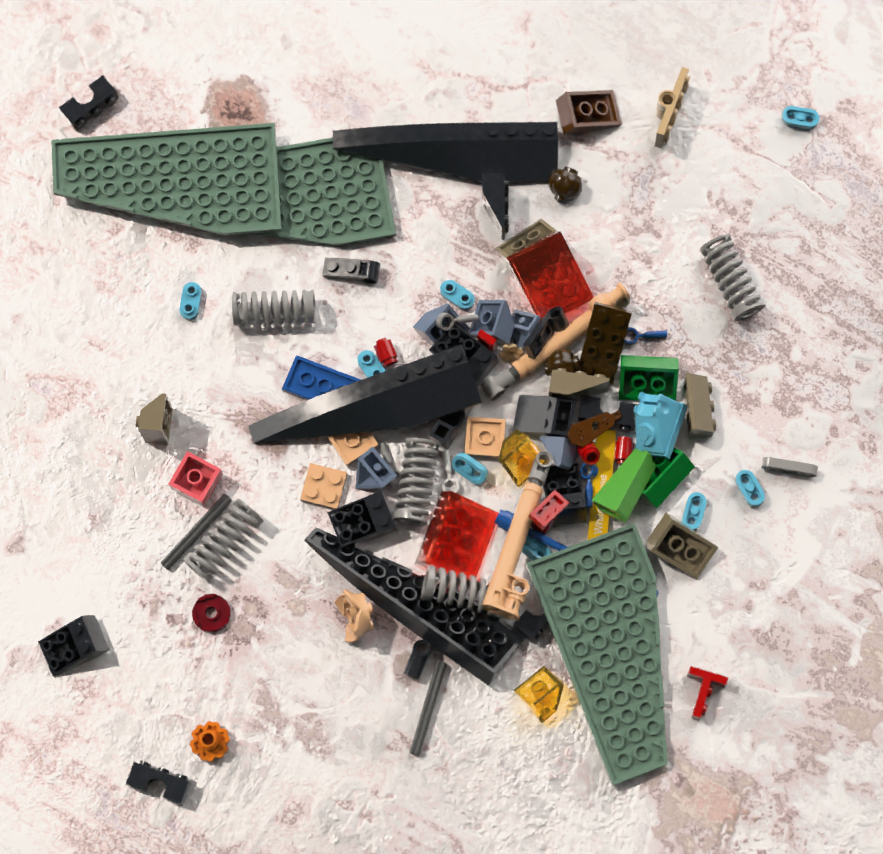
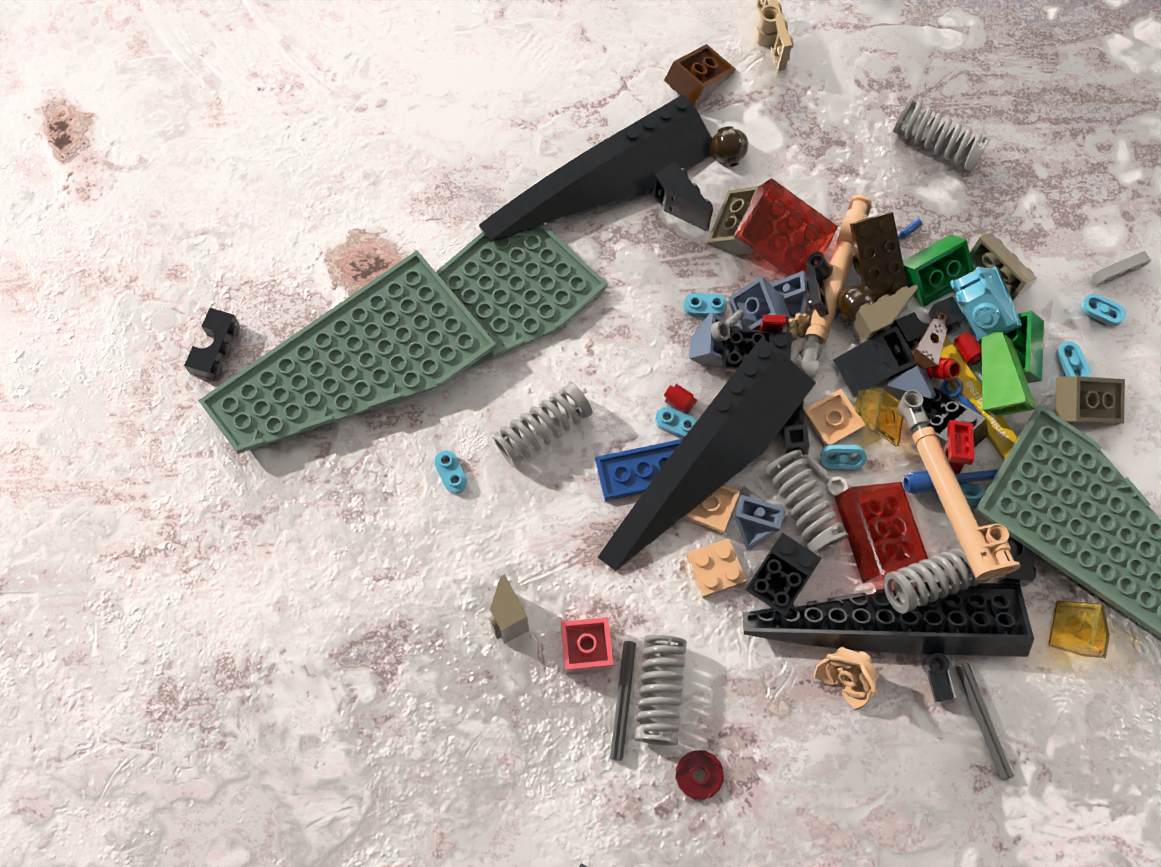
camera: 40 degrees left, 5 degrees down
plate [322,257,381,284] -> none

